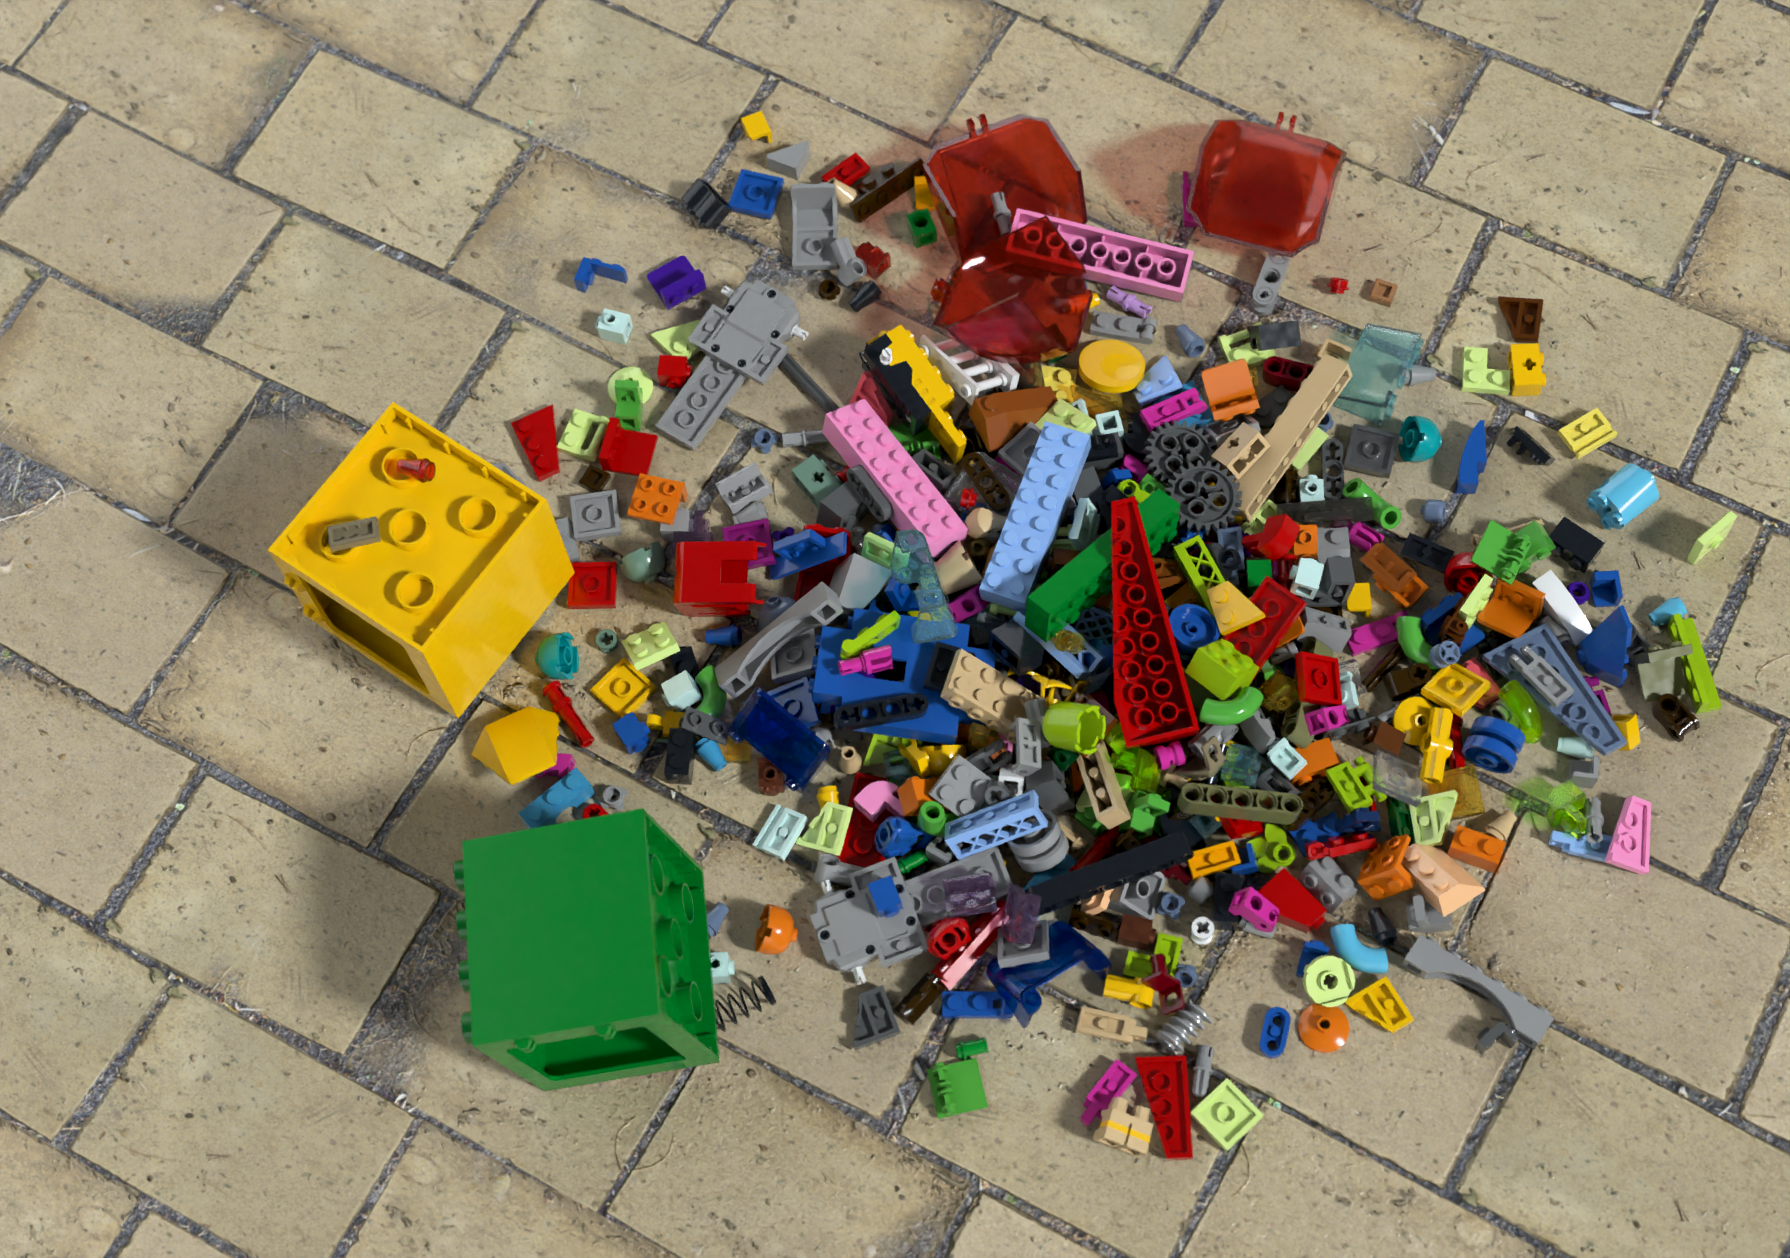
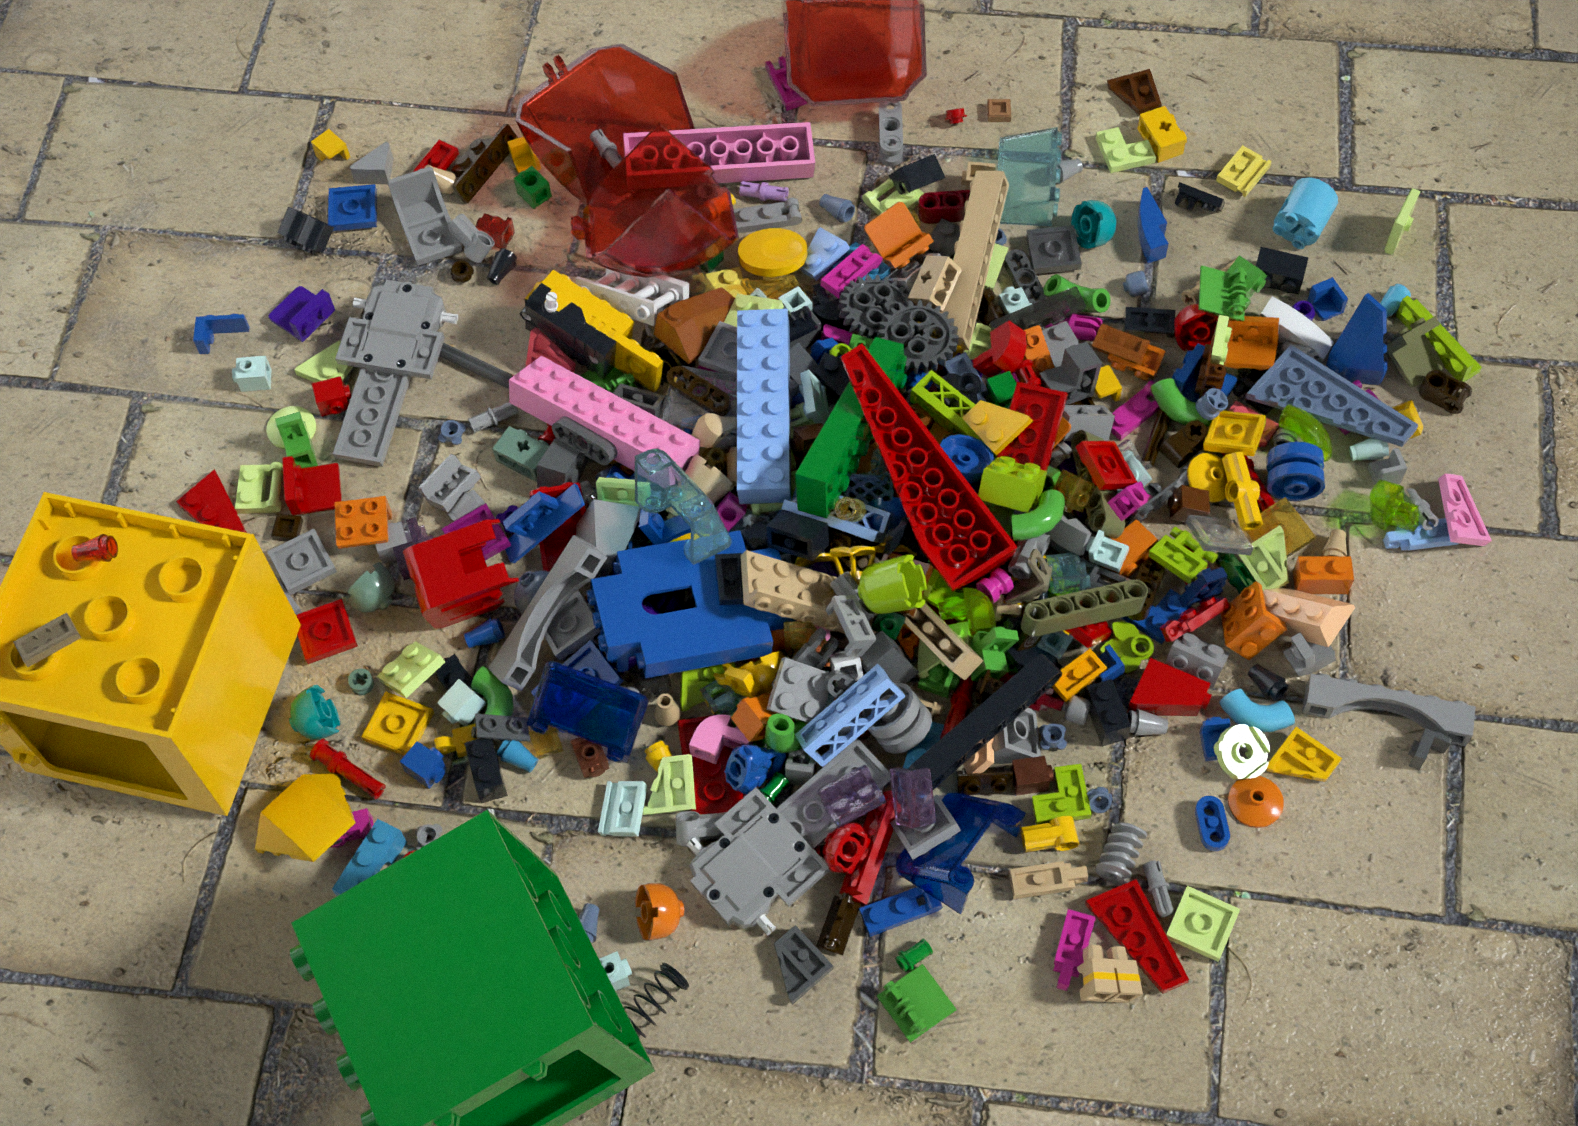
camera: 25 degrees left, 5 degrees down
black beam [833,693,928,731] -> none
dark pink arm [838,645,893,676] -> none
lime plate [840,610,901,660] -> none
blue brick [868,875,903,918] -> none
red plate [960,487,978,511] -> none
dark red bracket [1142,954,1185,1015] -> none
white bush [1191,917,1214,945] -> none
dark pink leg [1228,887,1280,933] -> none
light aqua brick [1289,558,1324,600] -> none
light grey hinge [1509,645,1575,708] -> none

